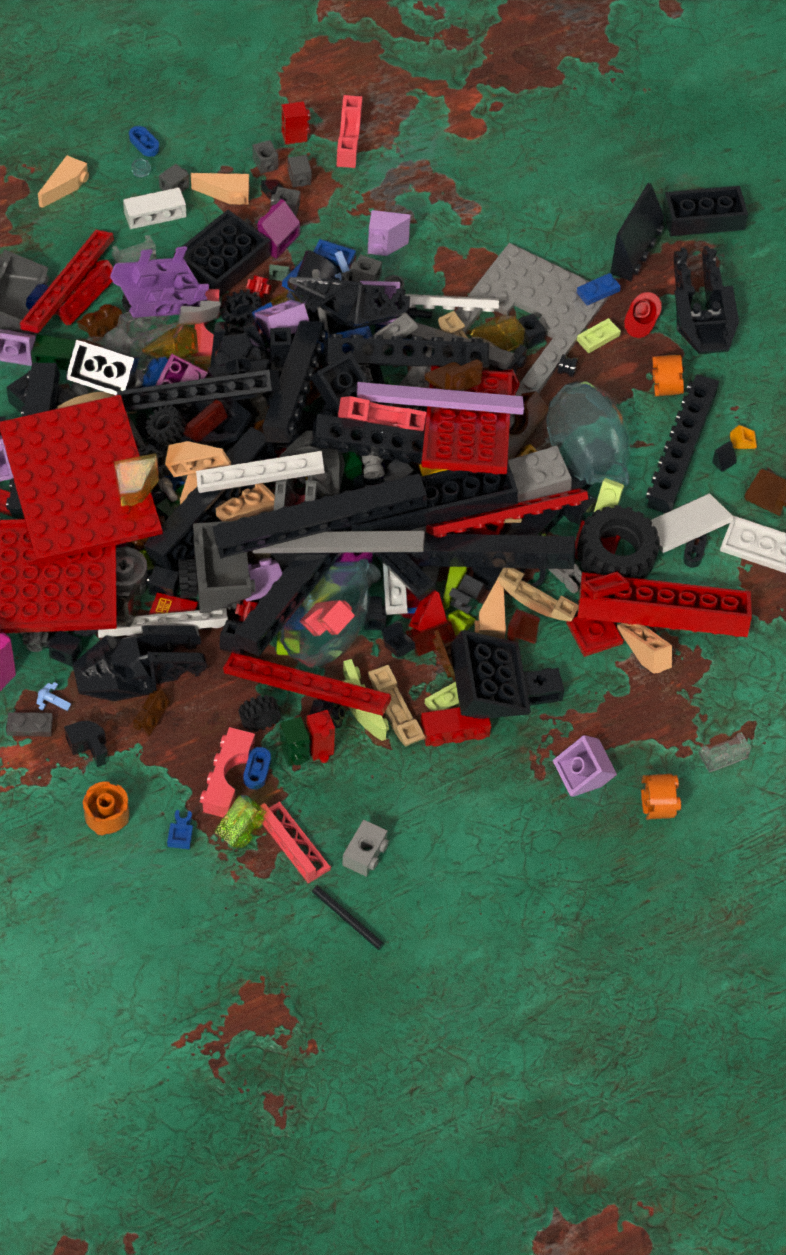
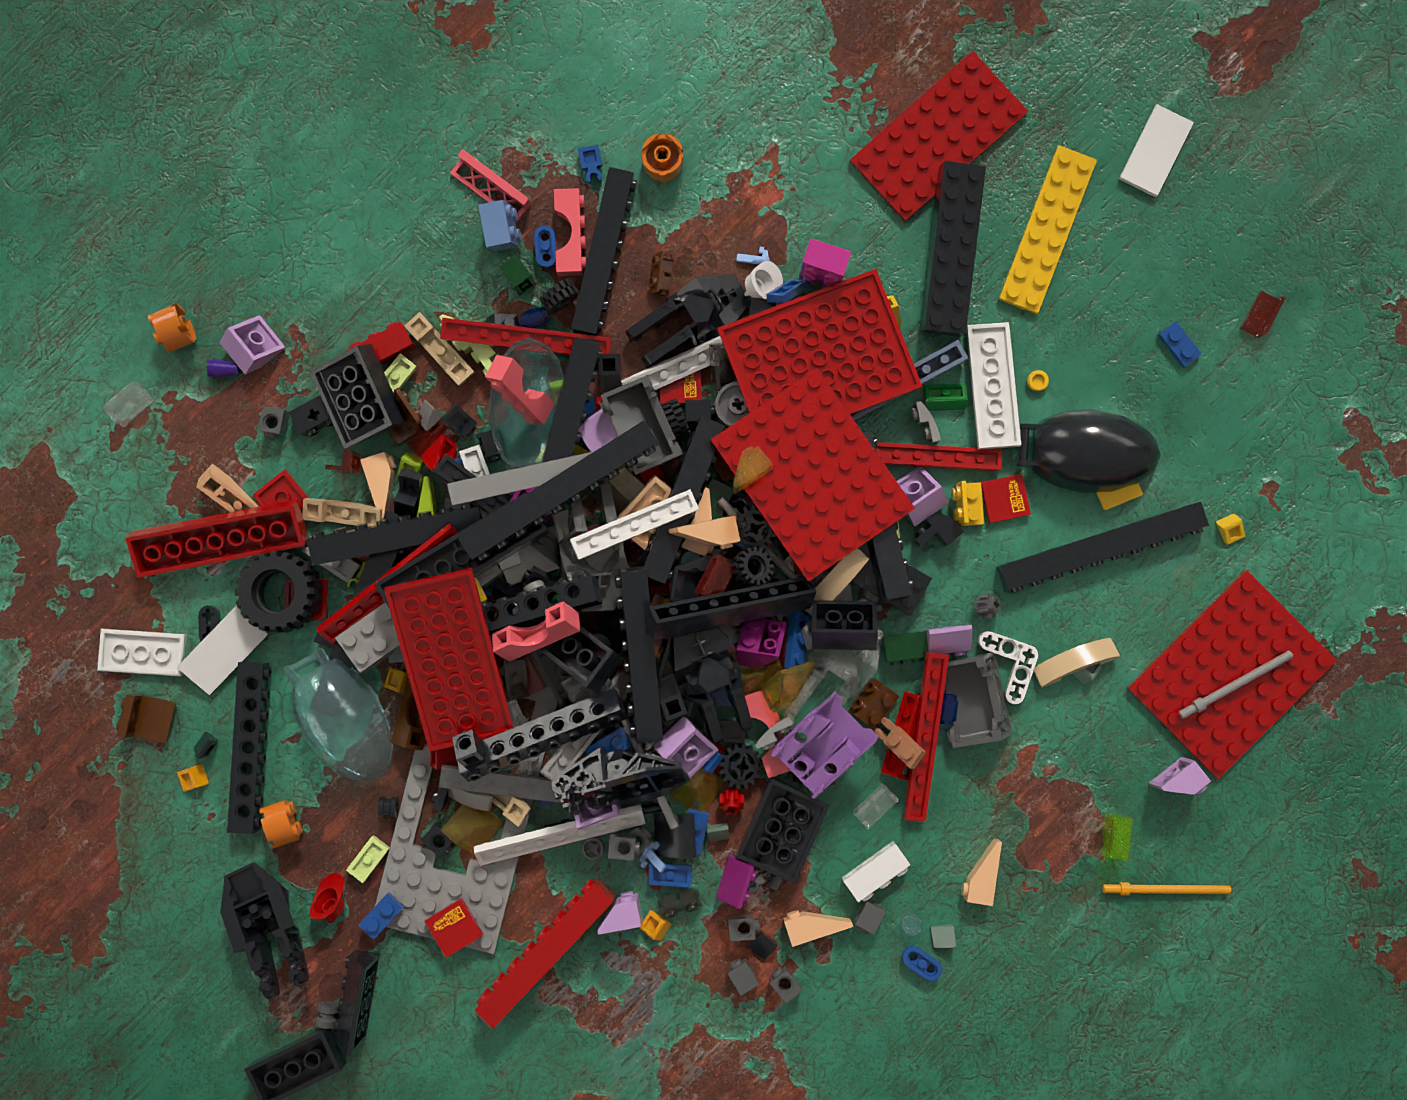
camera: 170 degrees right, 30 degrees up
flat silver plate [6,712,53,736] -> none
black brick [64,721,108,767] -> none
clear neon green brick [215,795,266,848] -> none
red brick [281,101,310,145] -> none
red brick [306,710,335,763] -> none
black bar [312,885,384,950] -> none
coral arch [337,95,362,168] -> none
light grey brick [342,820,389,877] -> none
lavender tile [357,382,524,415] -> none
reddish brown bracket [425,359,483,391] -> none
red tile [582,572,630,600] -> none
yellowish green plate [594,478,624,512] -> none
none -> dark purple cone [207,358,239,379]
none -> dark grey brick [259,406,289,439]
none -> dark grey wheel [314,1001,338,1029]
none -> light grey slope [419,400,442,431]
none -> red tile [424,898,484,958]
none -> red brick [474,877,616,1029]
none -> medium blue brick [478,200,522,252]
none -> clear blue brick [518,306,550,329]
none -> black brick [571,167,637,336]
none -> light orange slope [639,910,671,941]
none -> clear smoke hinge [657,888,703,918]
none -> white piece [744,261,783,300]
none -> blue plate [766,279,809,305]
none -> nougat hinge [874,717,926,769]
none -> sand green slope [930,923,957,948]

